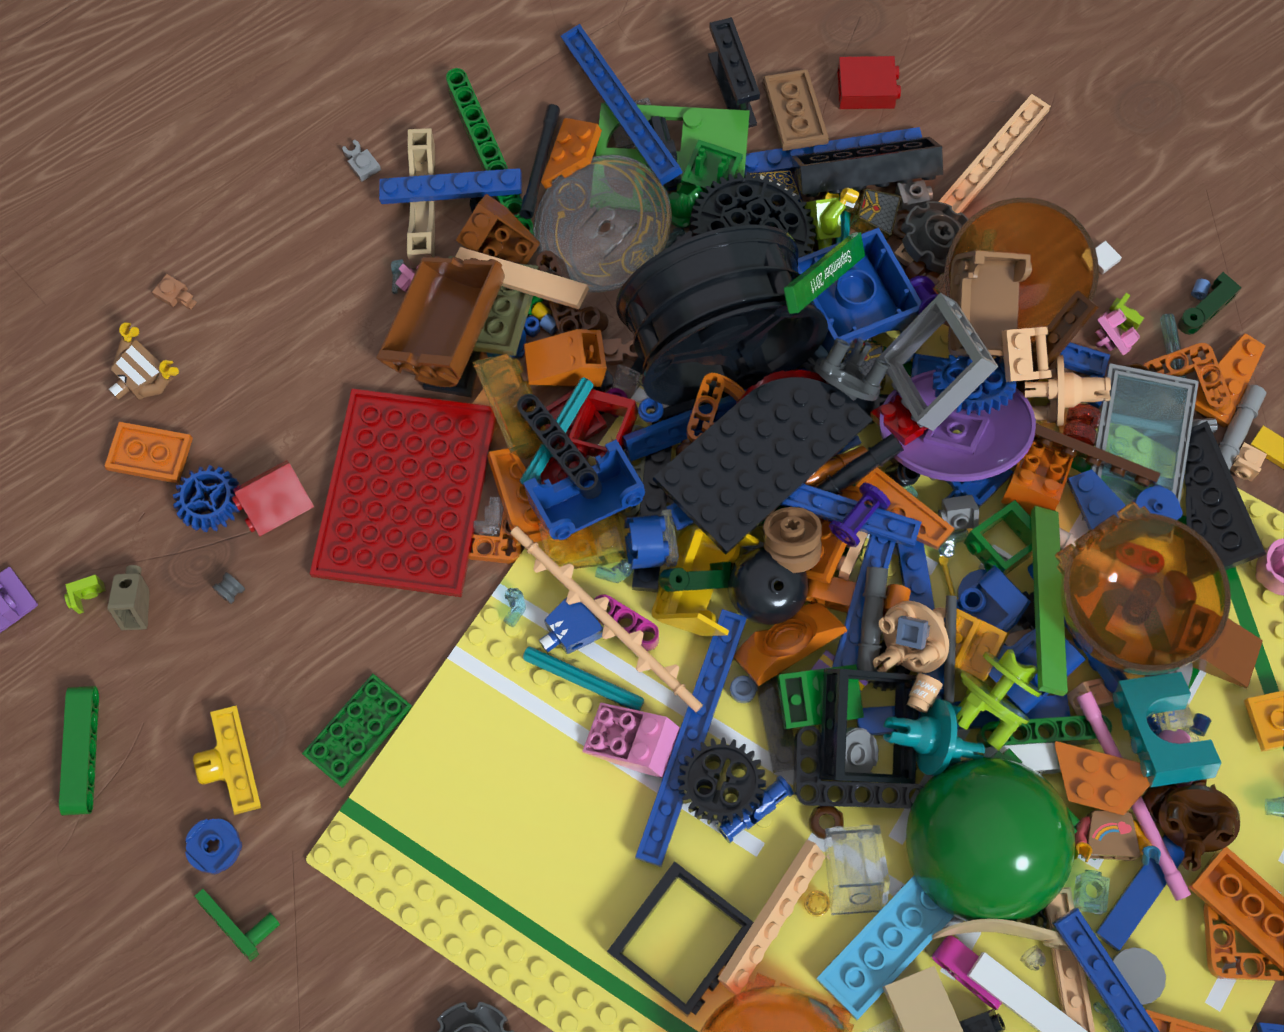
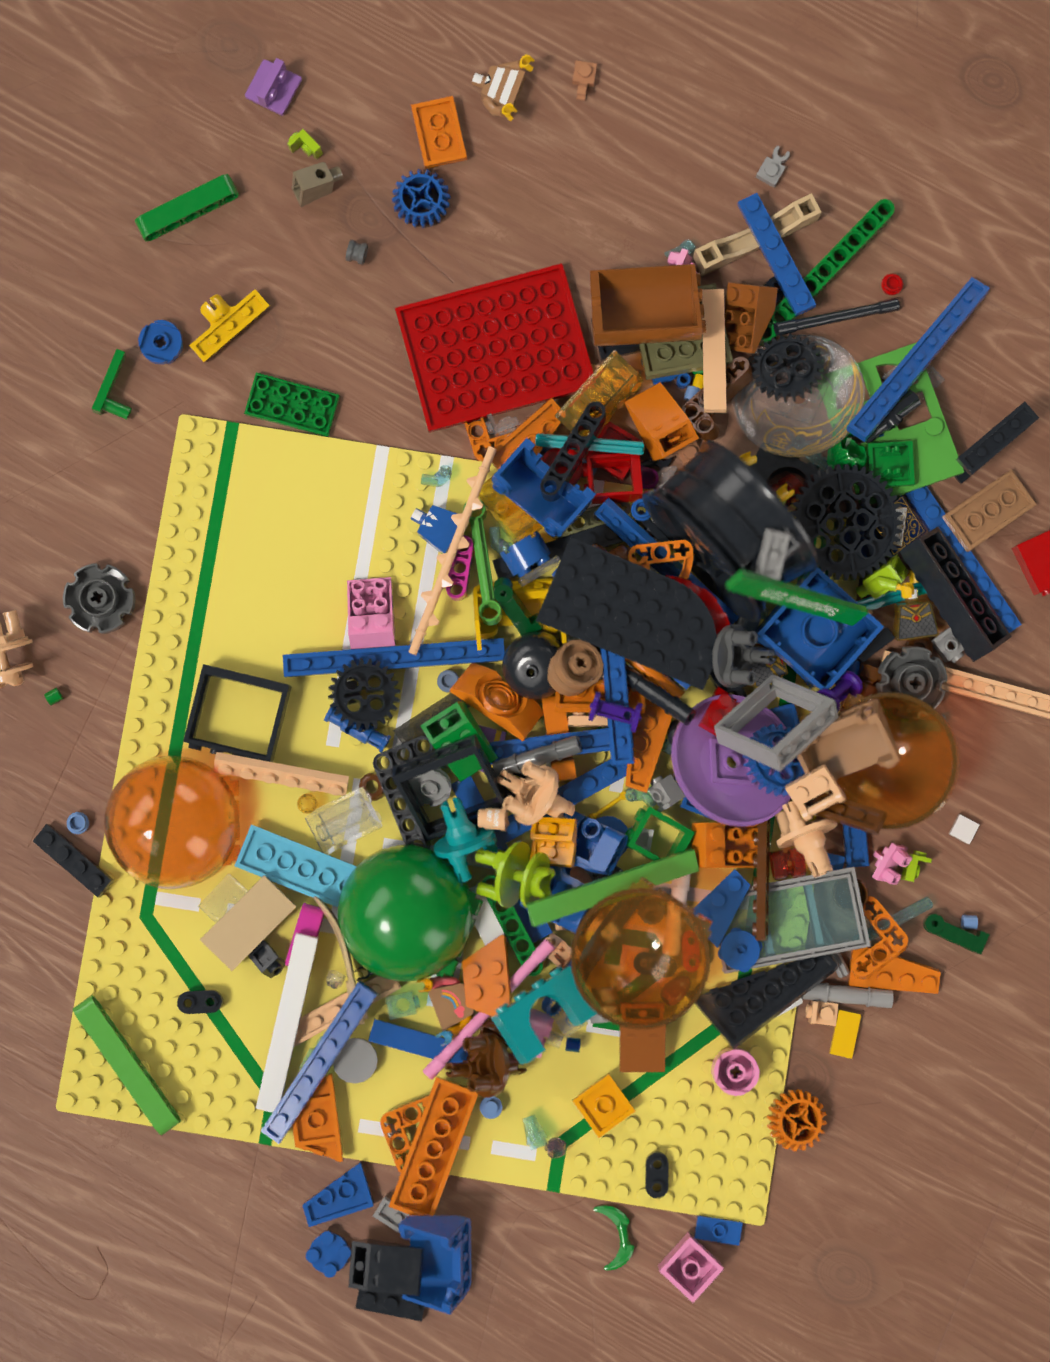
camera: 65 degrees right, 15 degrees up
brick [232,460,314,536] -> none
teal axle [523,647,644,711] -> none
orange wing [541,118,602,189] -> none
sand blue tile [896,616,930,650] -> none
dark grey piece [943,596,957,703] -> none
none -> bright green piece [463,500,502,626]
none -> medium blue plate [480,1097,502,1119]
none -> black gear [752,333,824,403]
none -> light grey plate [755,529,791,580]
none -> red plate [881,273,903,295]

